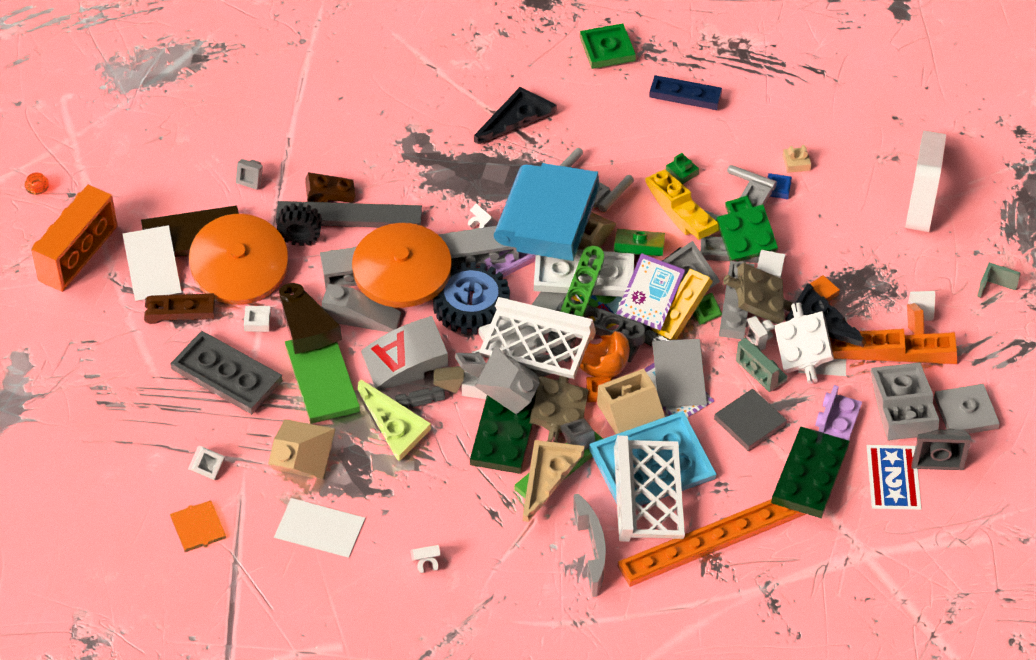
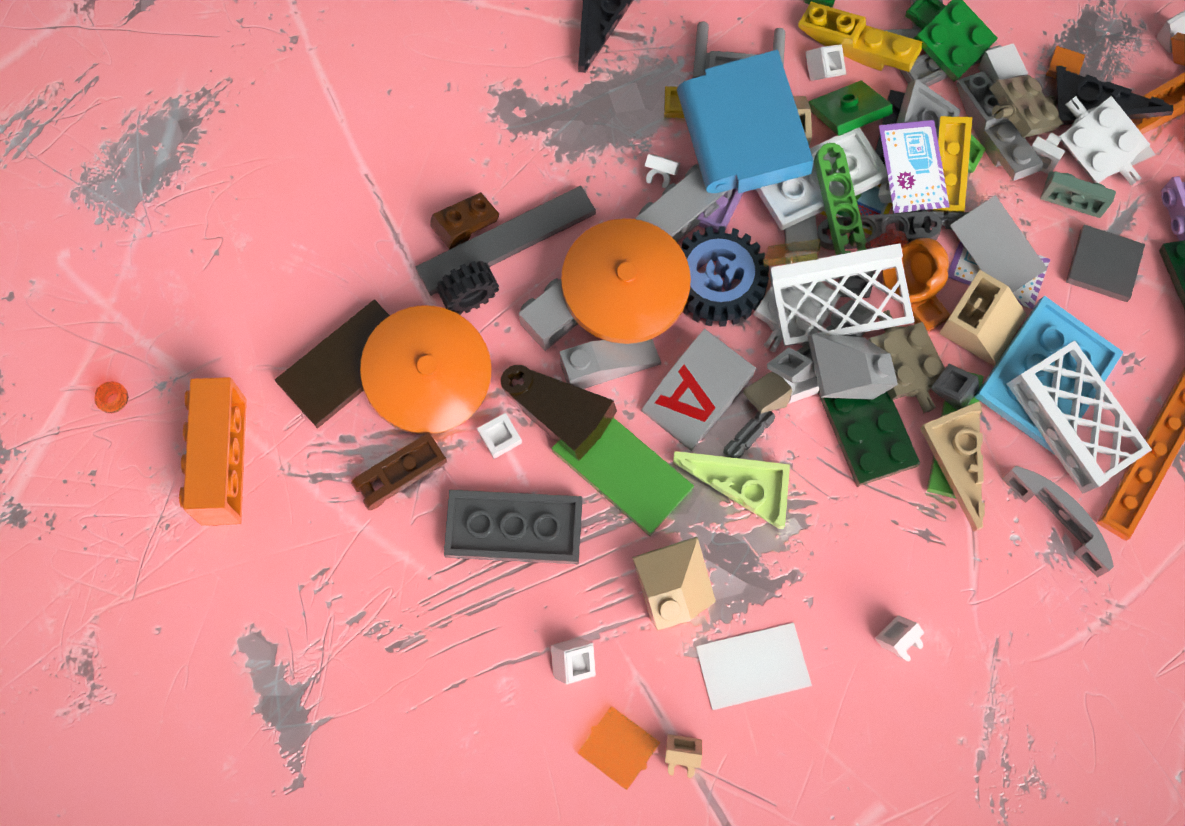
camera: 30 degrees left, 20 degrees up
white sticker [123,225,182,301] -> none
light grey tile [236,159,263,190] -> none
none -> tan tile [665,734,702,778]
none -> clear yellow piece [763,239,821,267]
none -> white slope [805,44,846,81]
none -> clear red tile [865,229,909,249]

